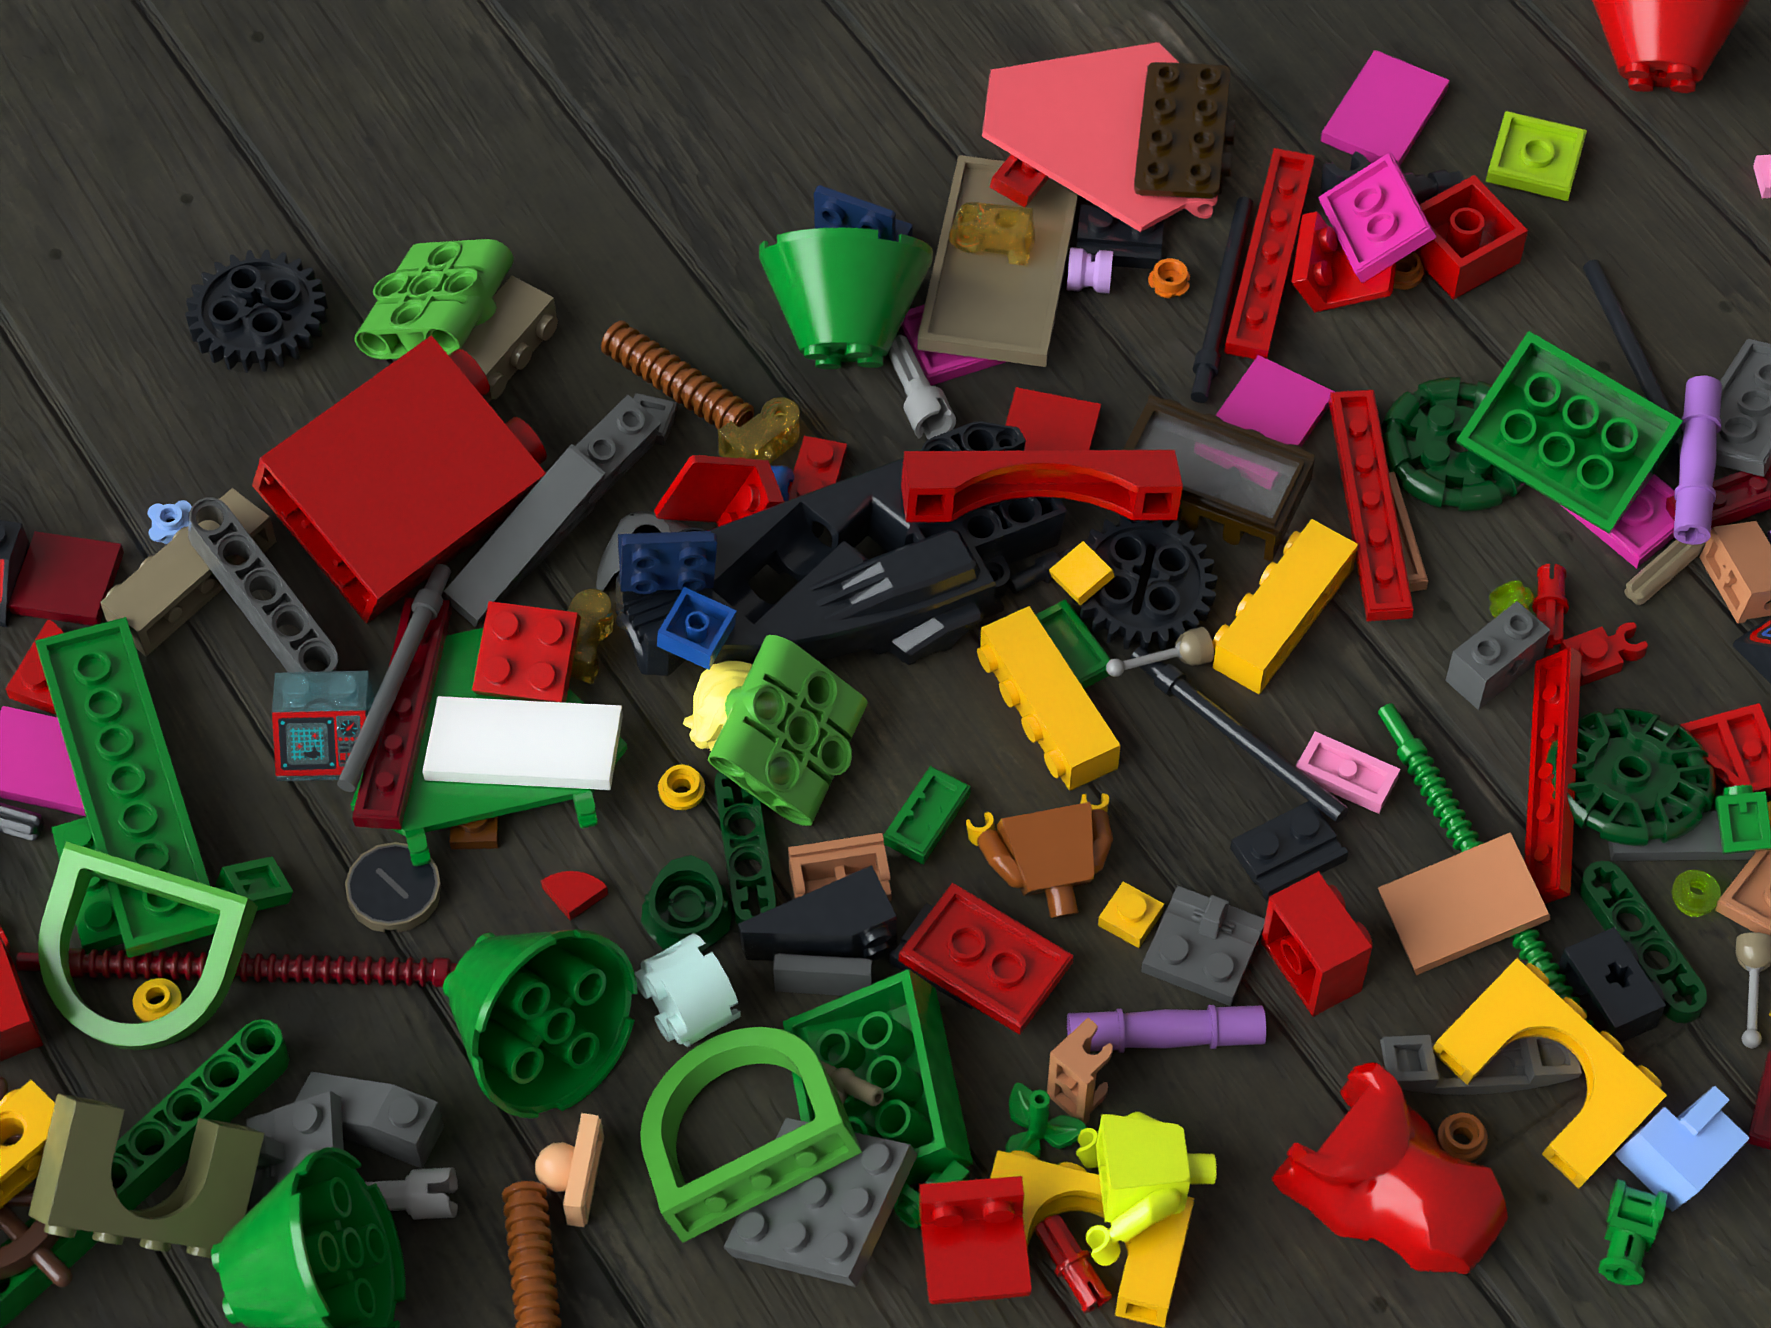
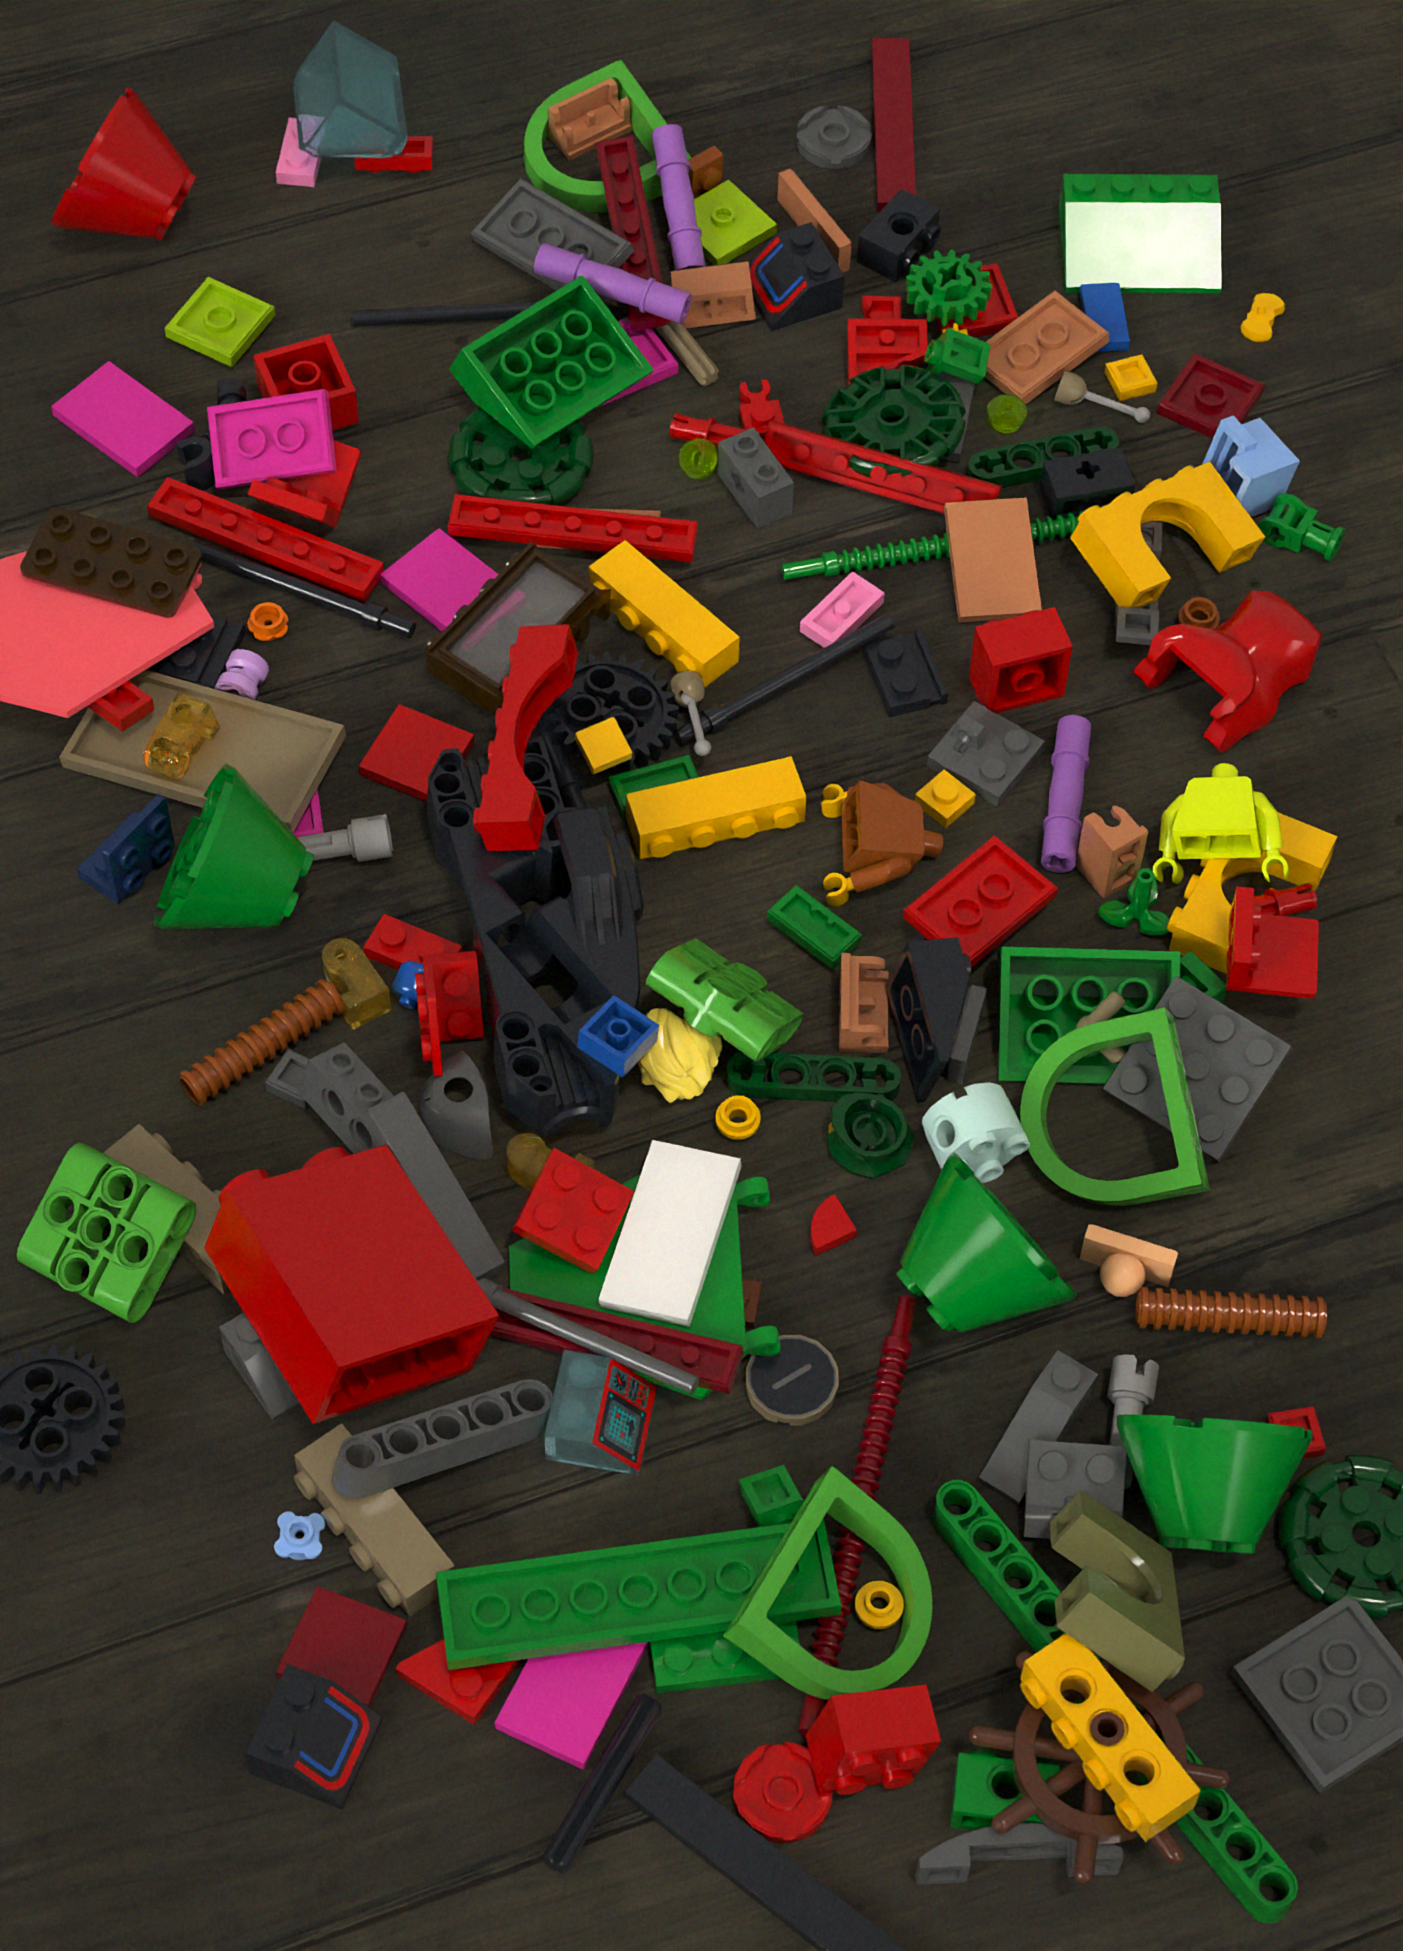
camera: 80 degrees left, 0 degrees up
dark blue bracket [618,531,717,594] -> none

